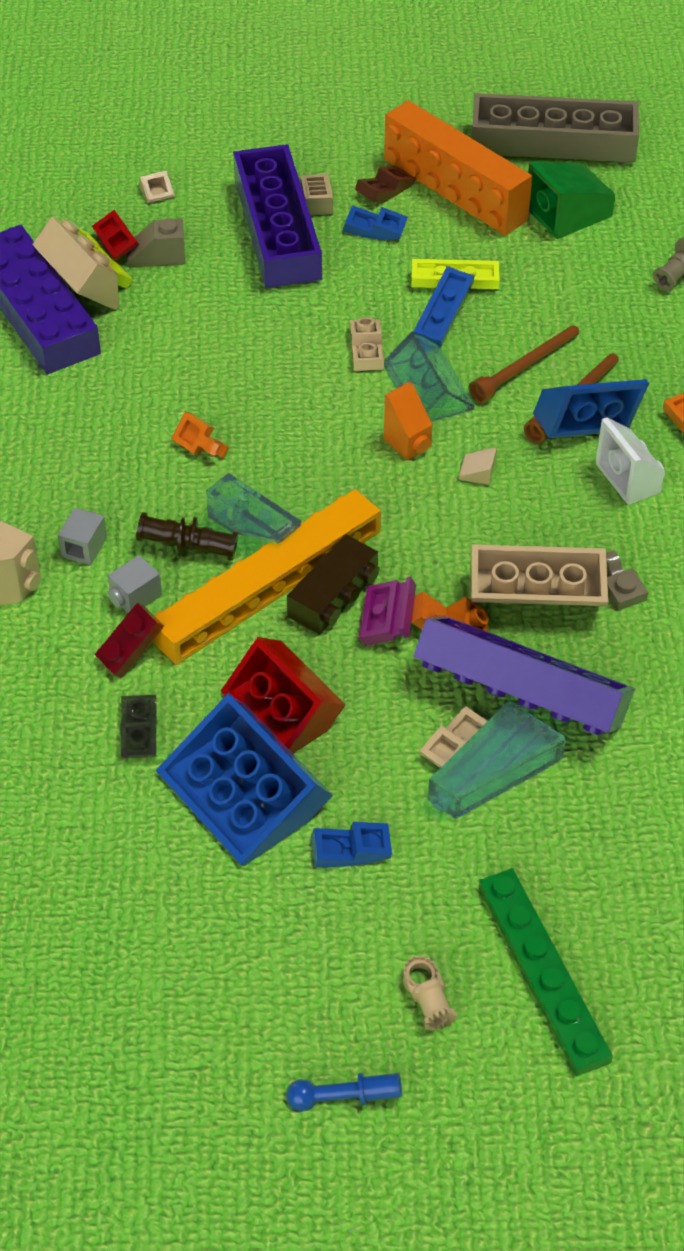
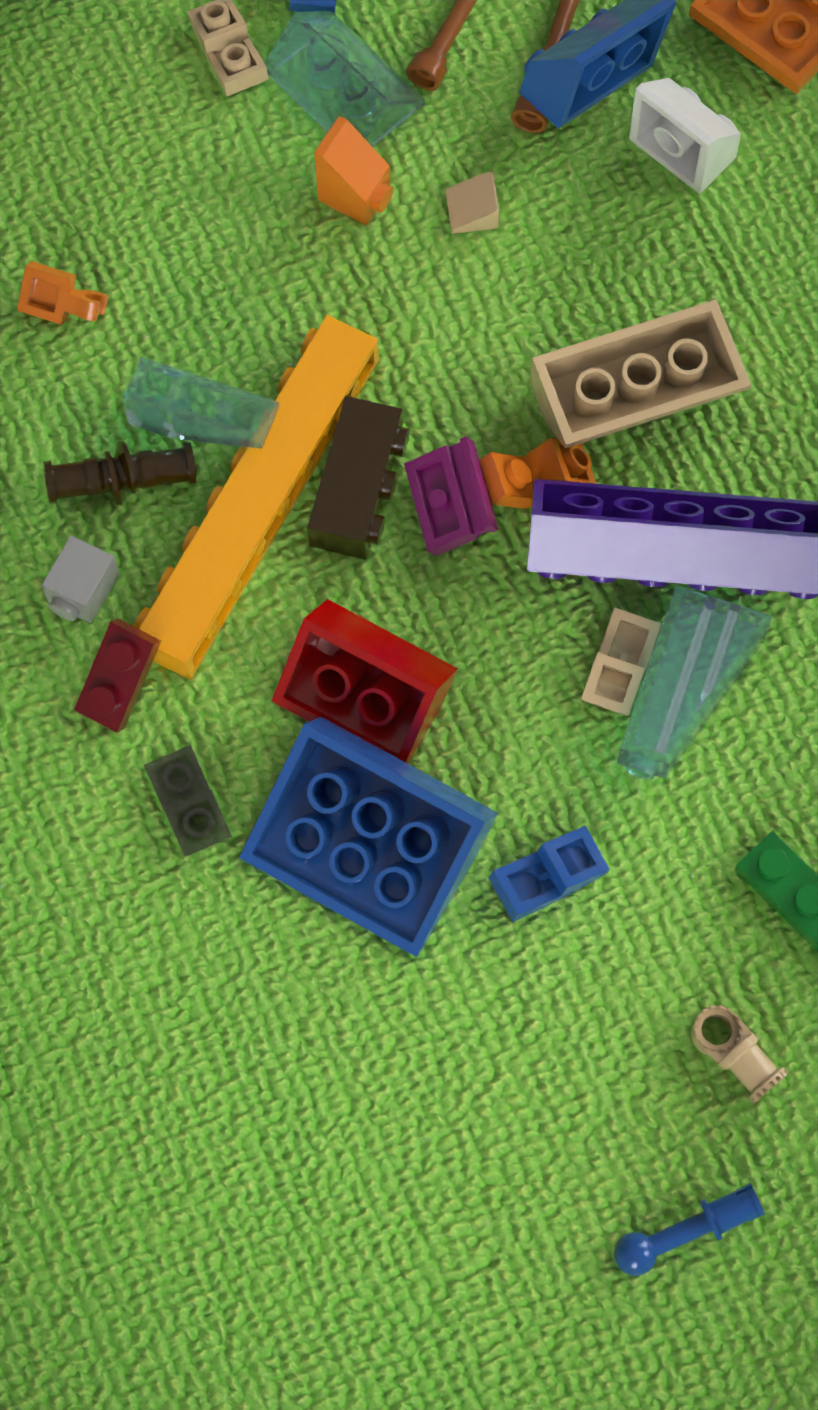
camera: 20 degrees left, 20 degrees up
dark tan plate [606,550,648,611] -> none

